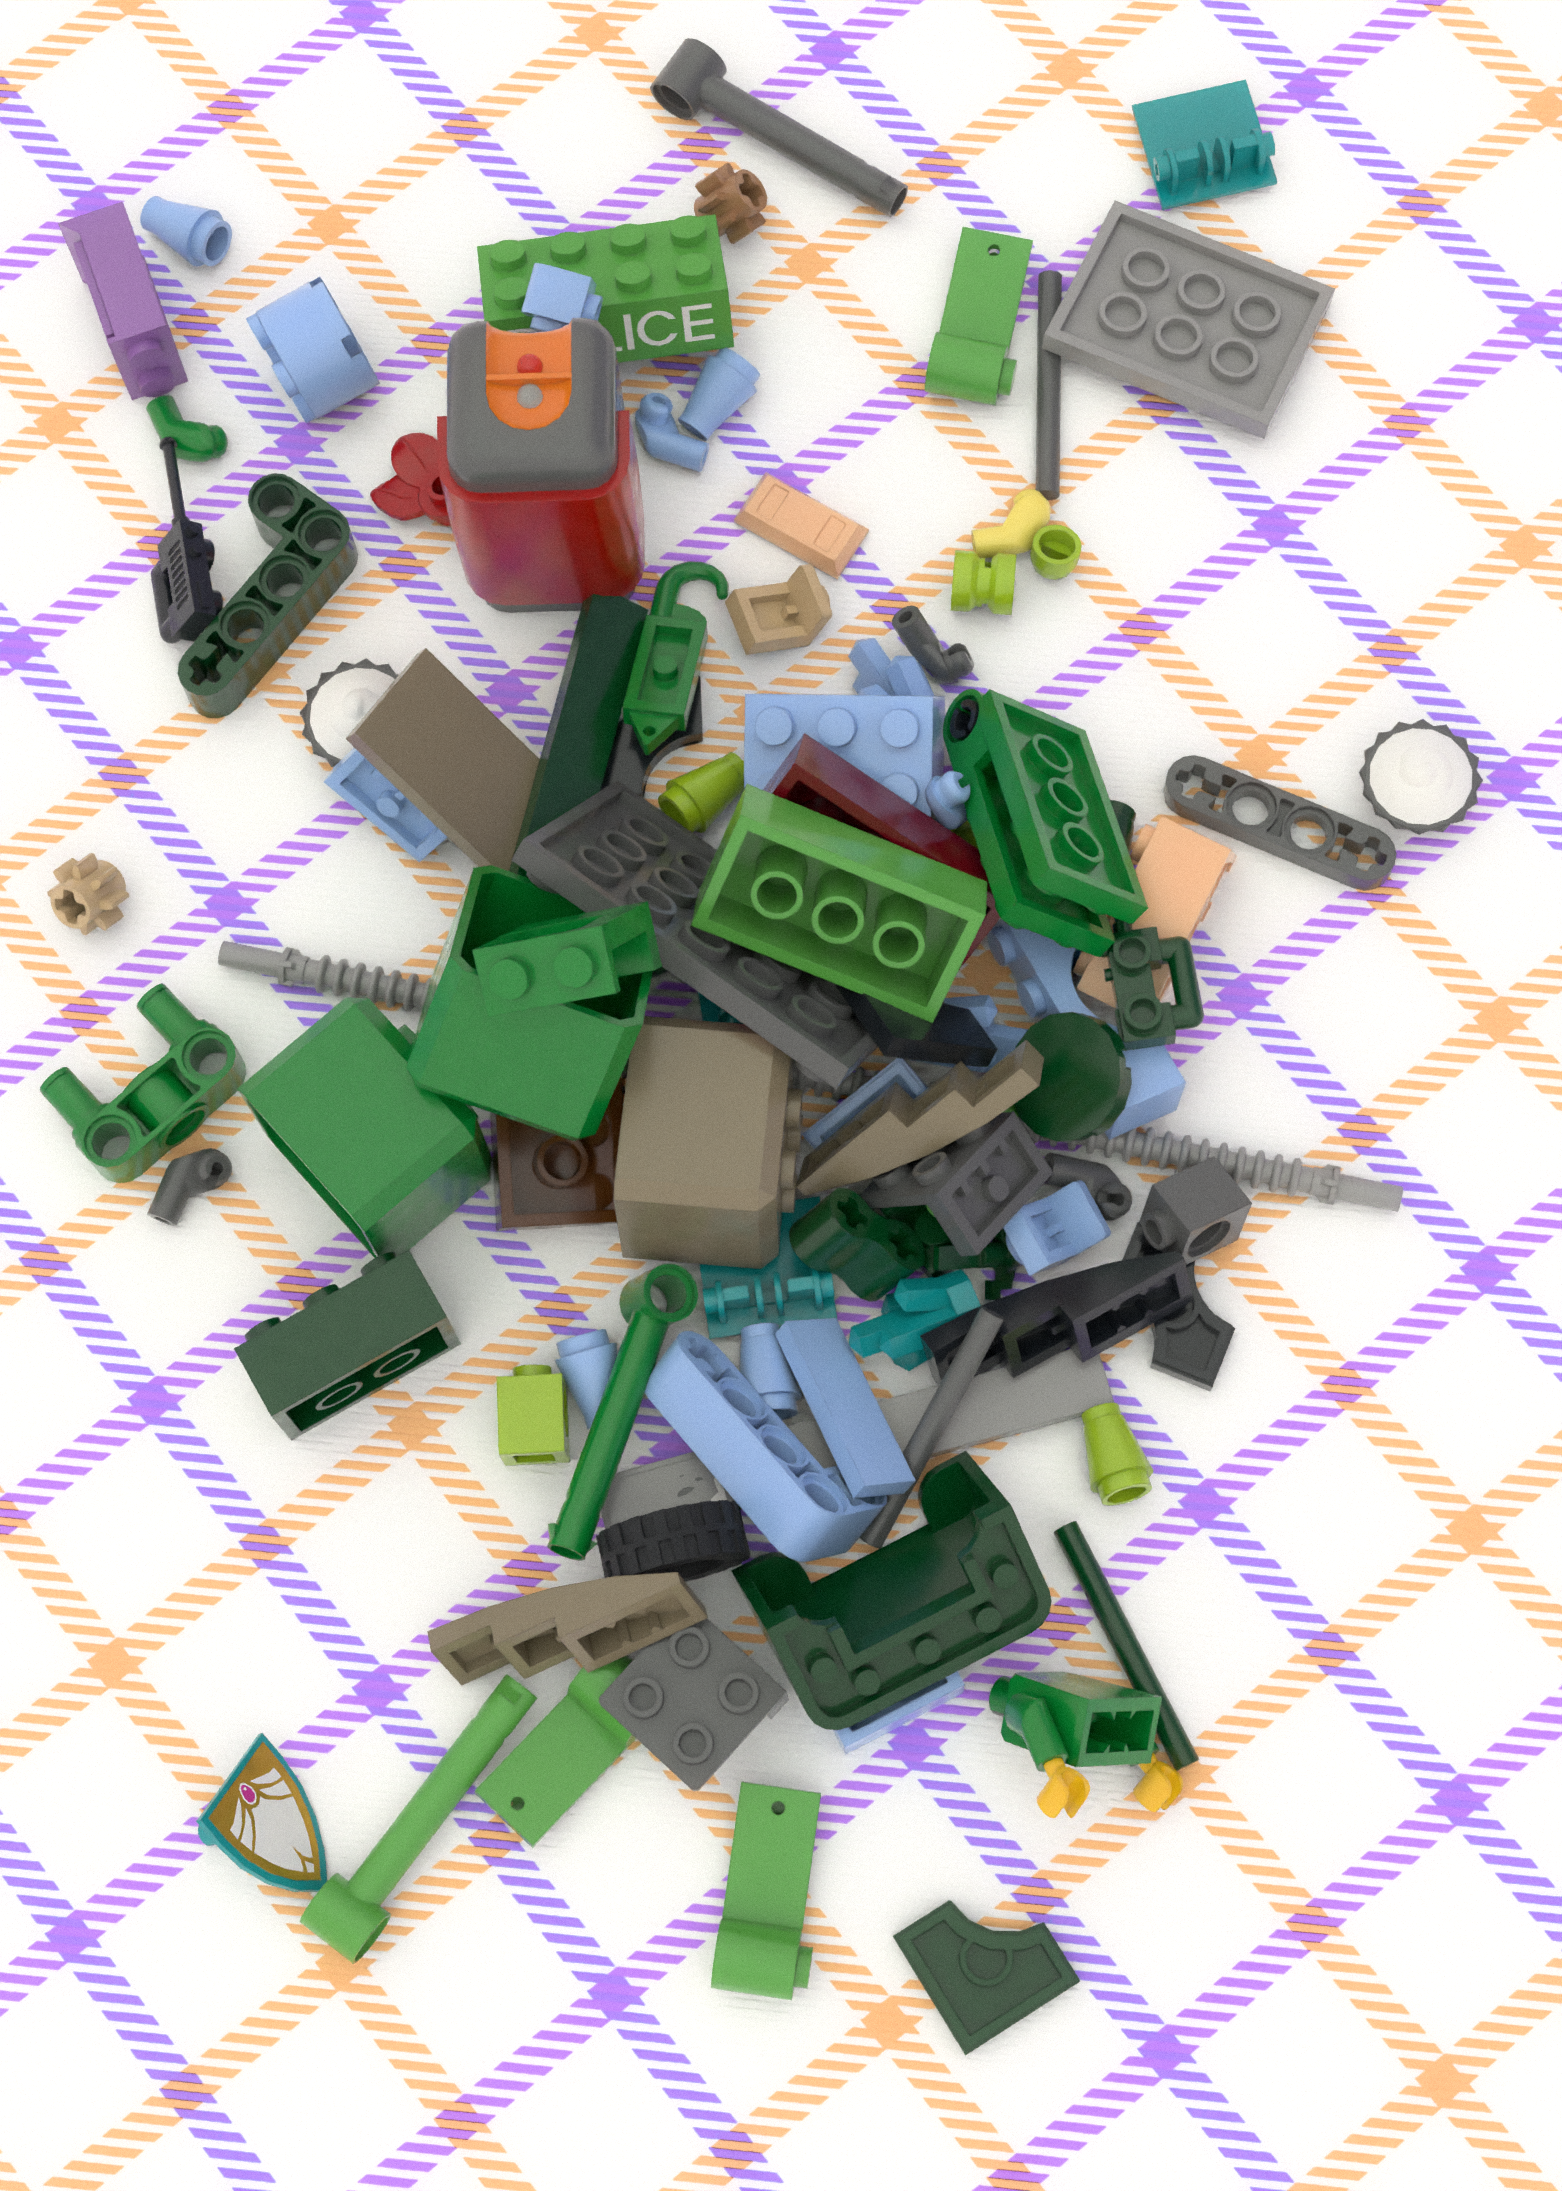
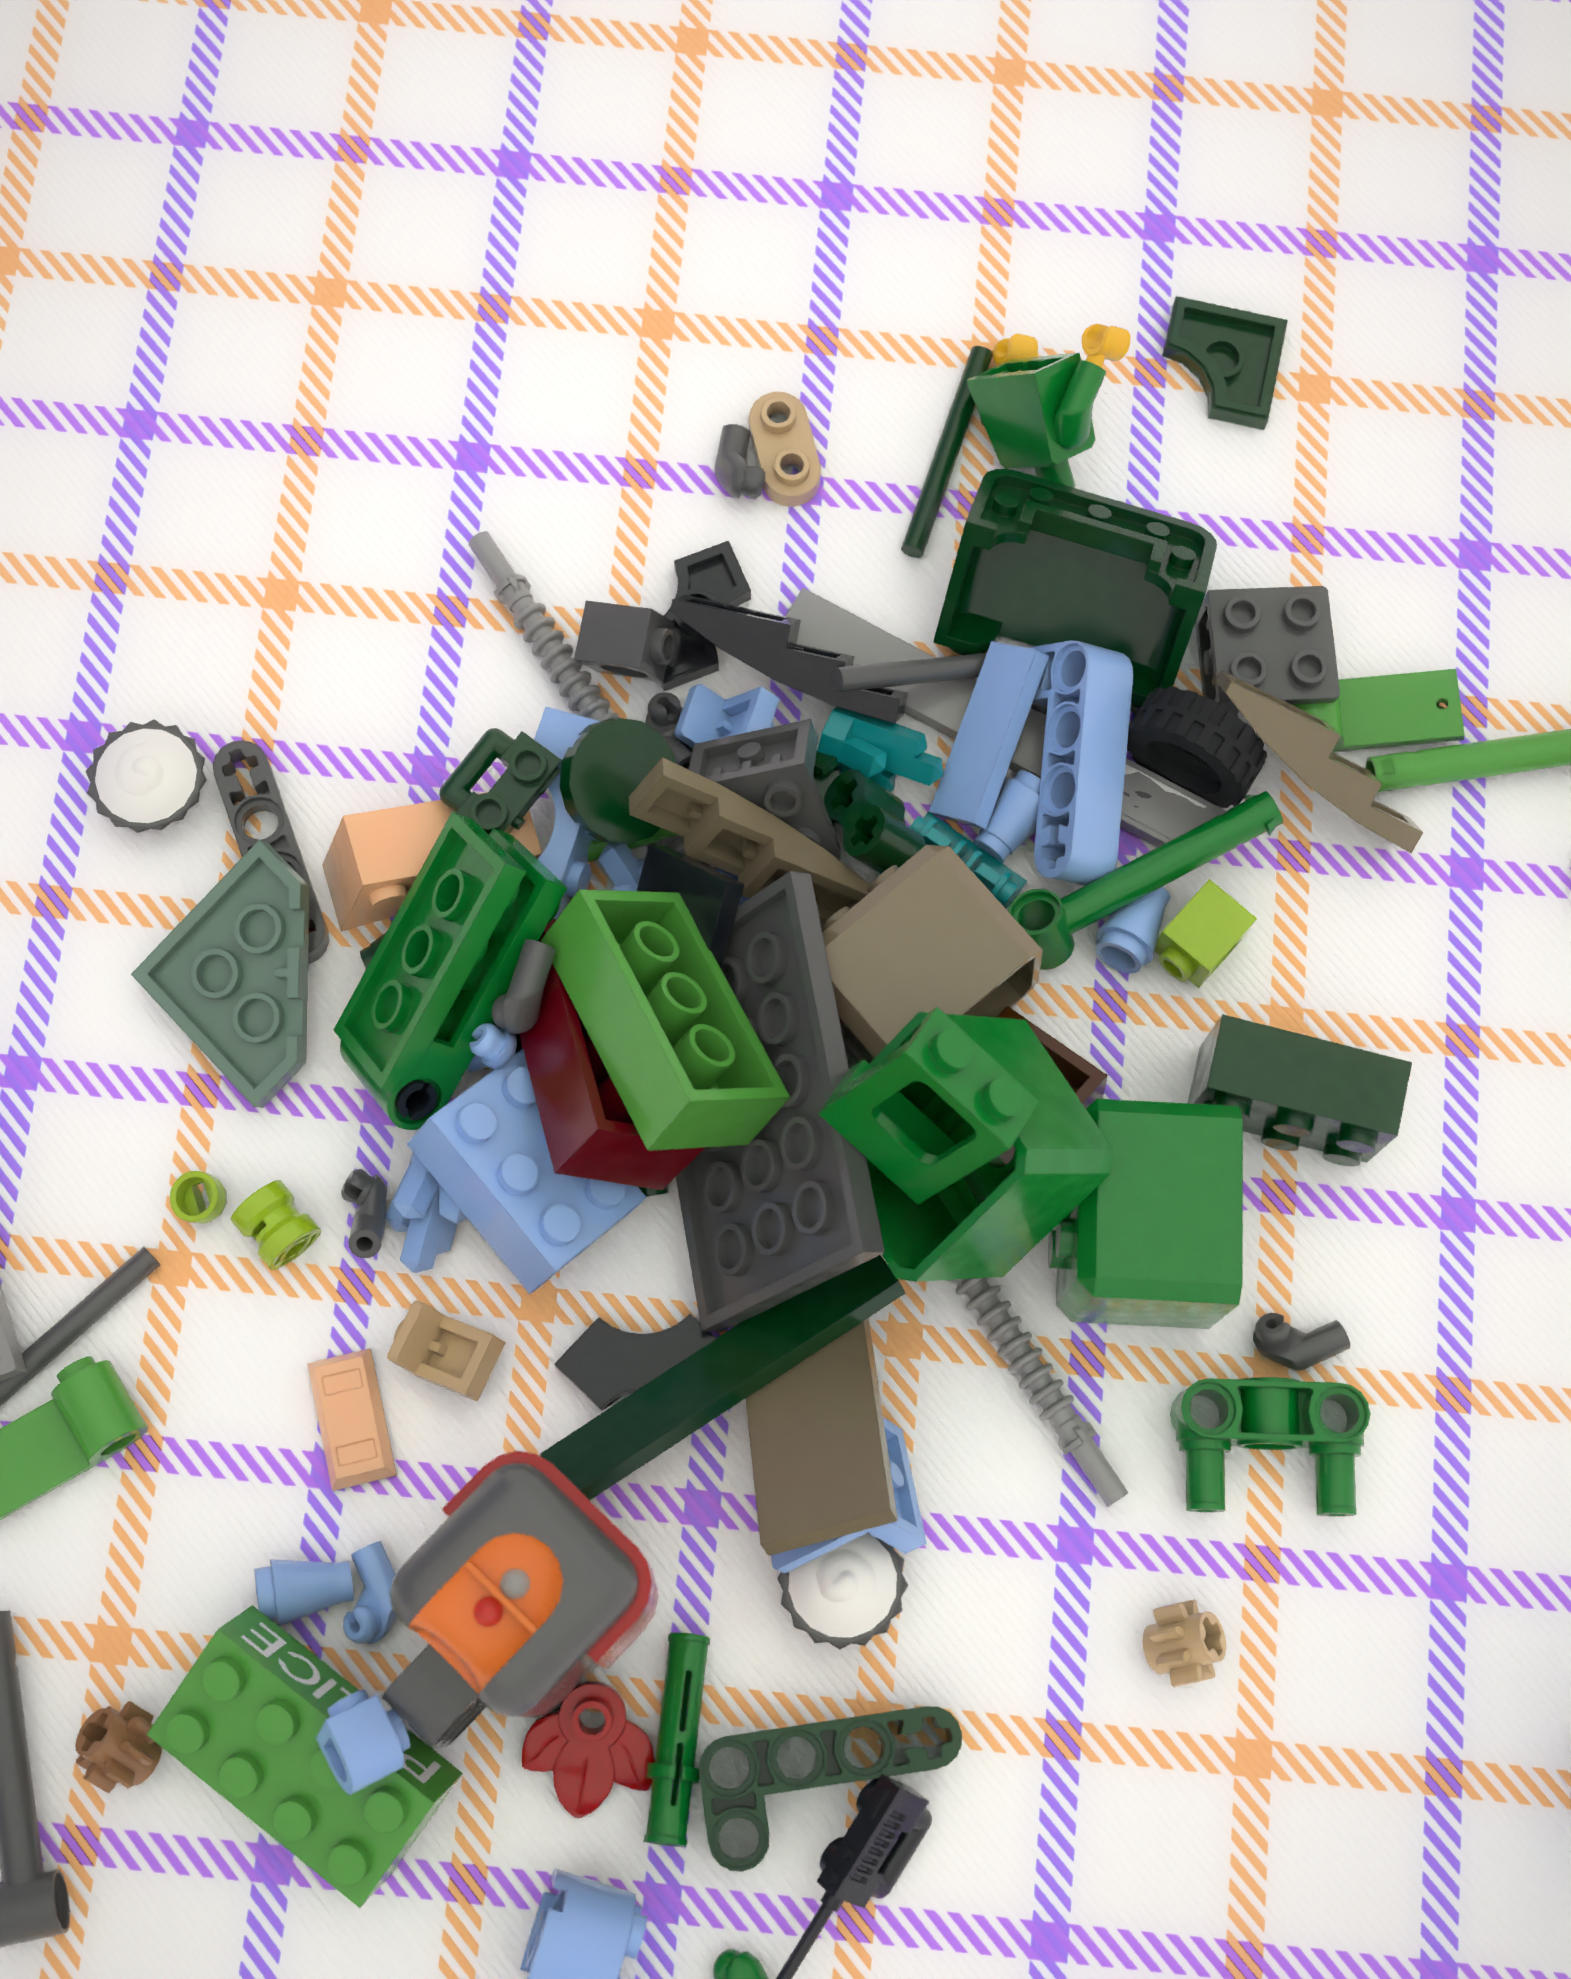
camera: 145 degrees left, 0 degrees up
green plate [623,561,729,755] -> none
lime cone [658,752,744,833] -> none
bright green door [711,1781,821,2001] -> none
light yellow arm [971,489,1051,559] -> none
lime cone [1081,1403,1154,1506] -> none
none -> sand green plate [131,840,310,1108]
none -> dark grey arm [491,940,556,1034]
none -> green pin [644,1632,711,1847]
none -> dark grey arm [715,424,766,499]
none -> tan plate [749,392,821,507]

